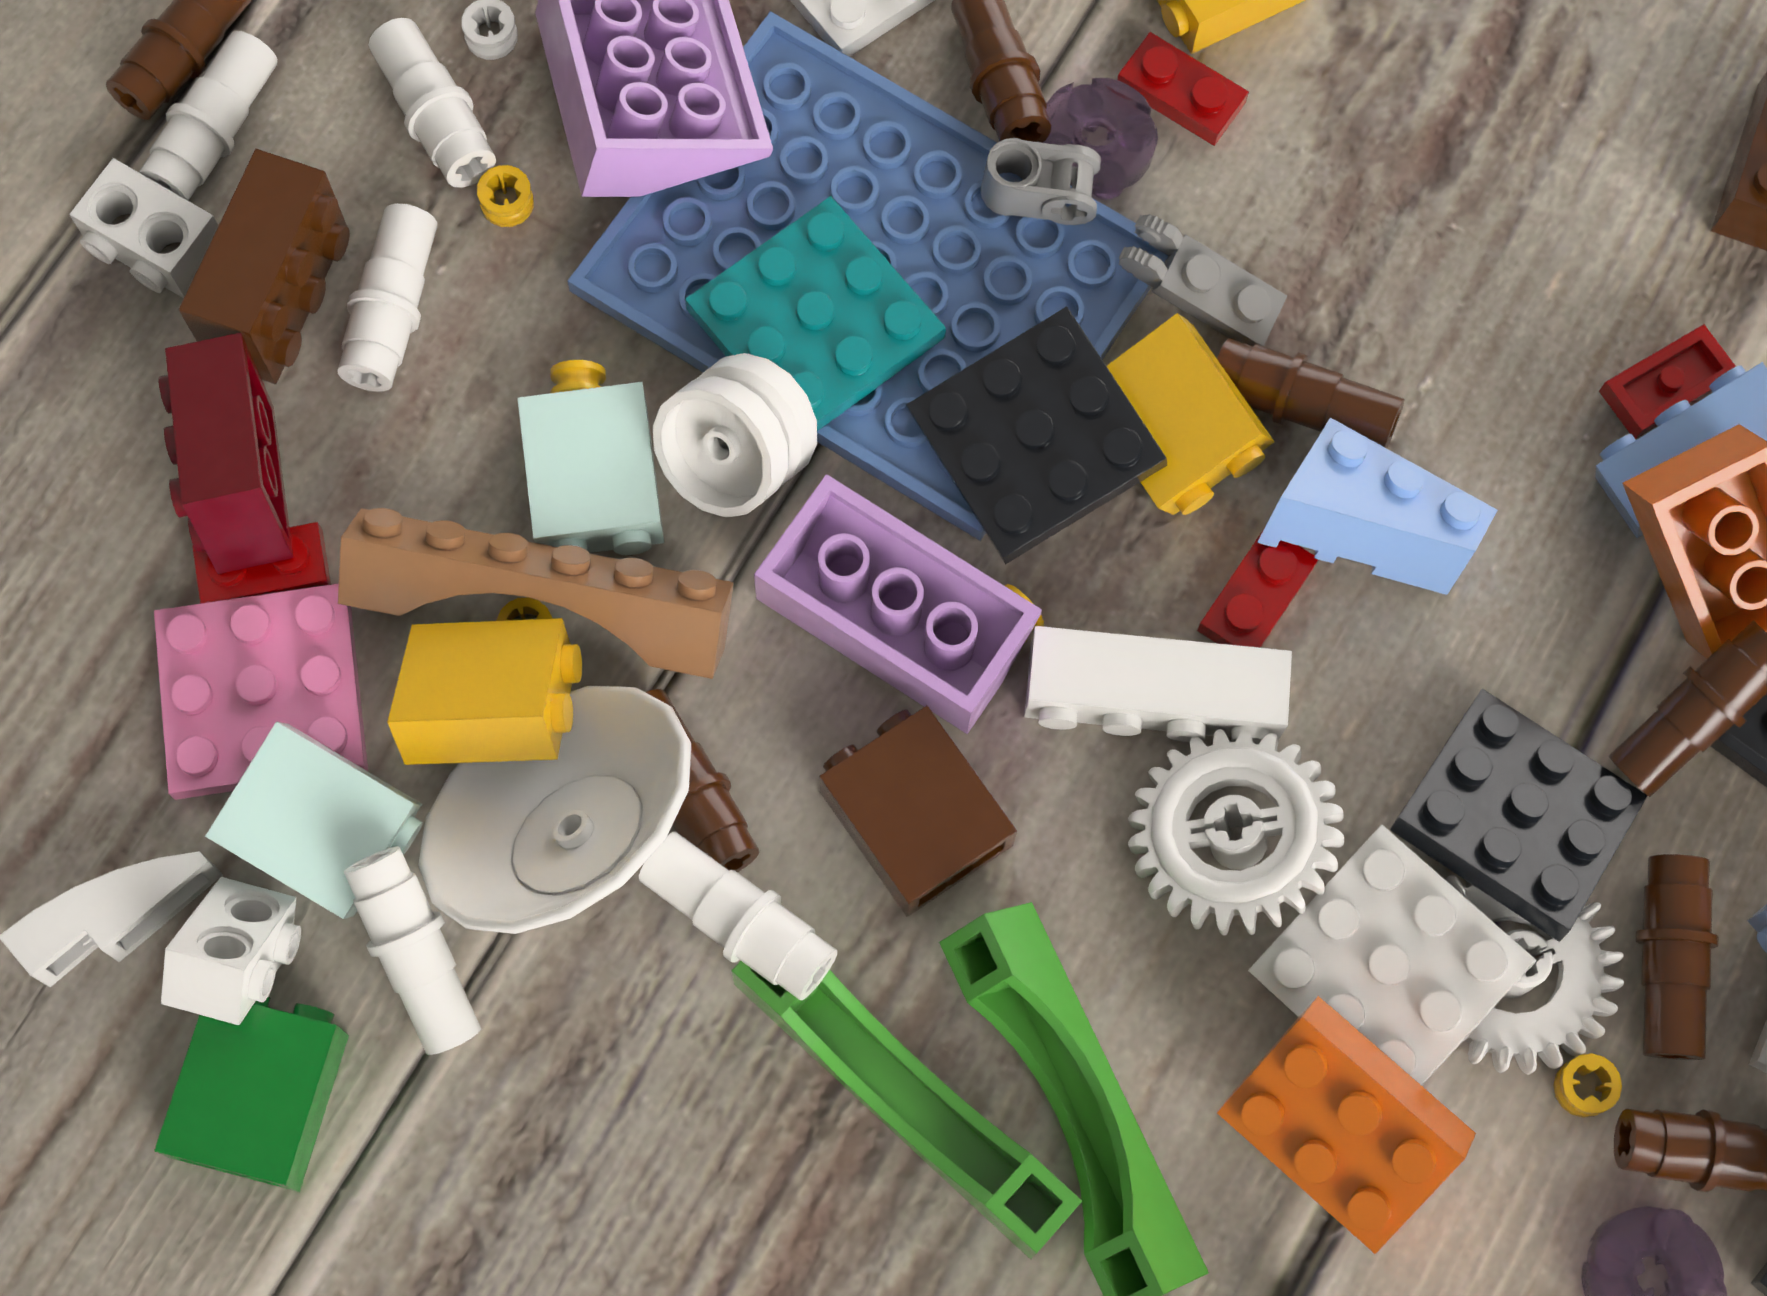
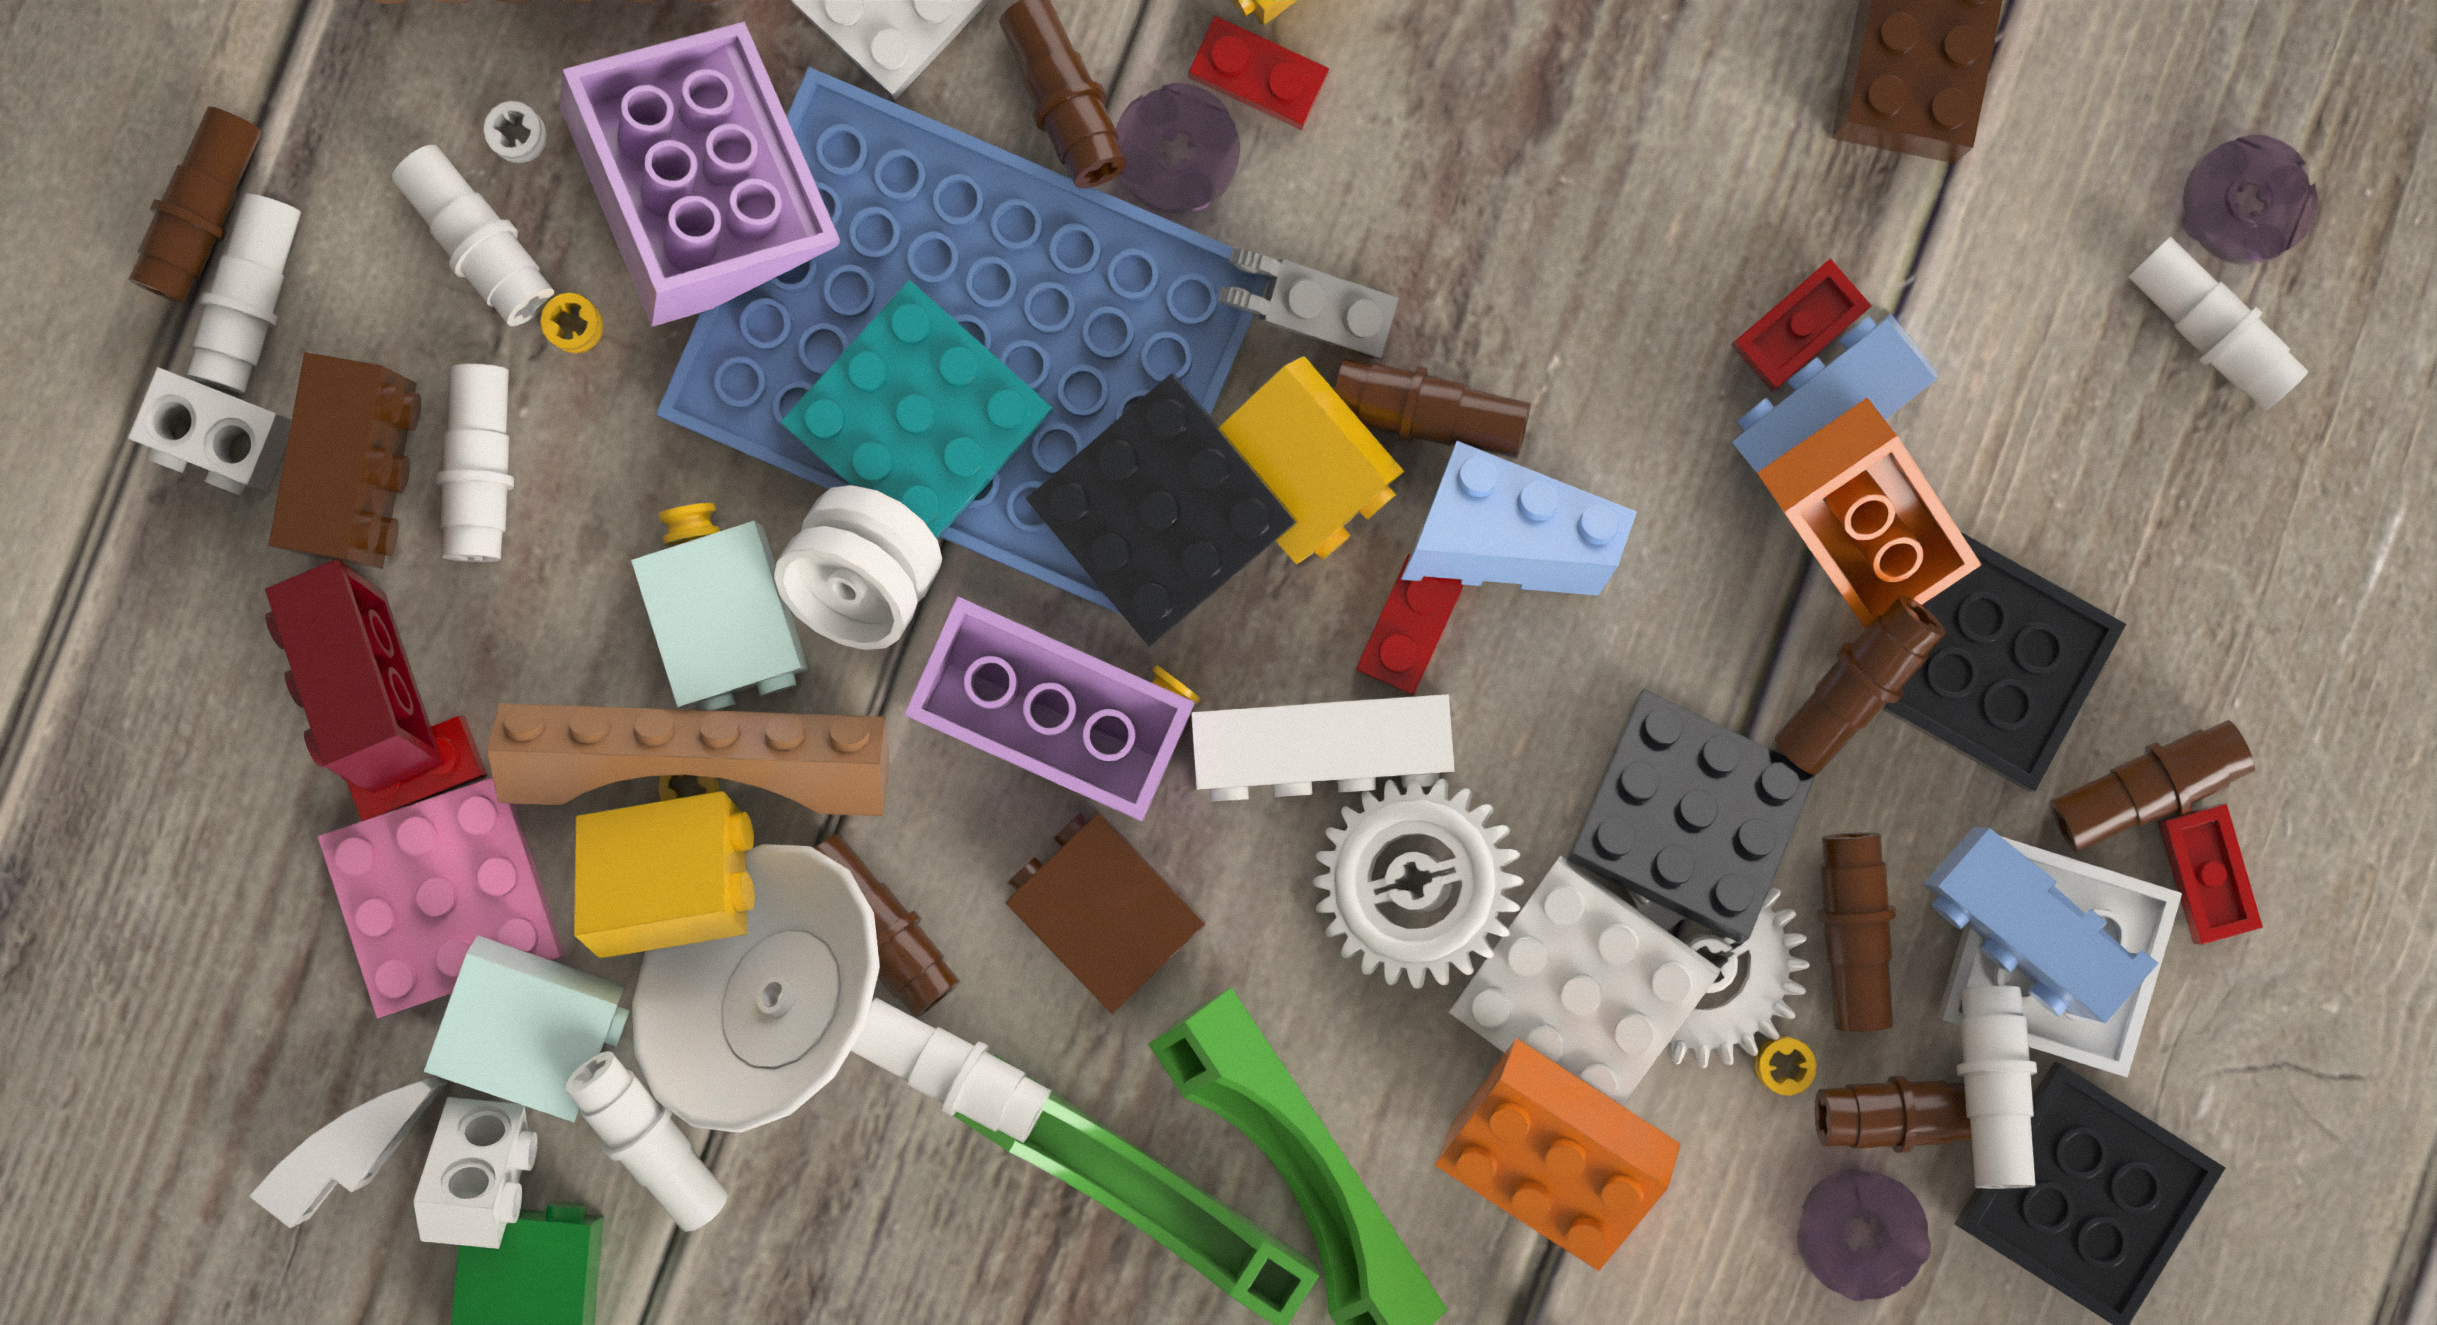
camera: 10 degrees left, 15 degrees up
light grey piece [981,138,1101,225] -> none

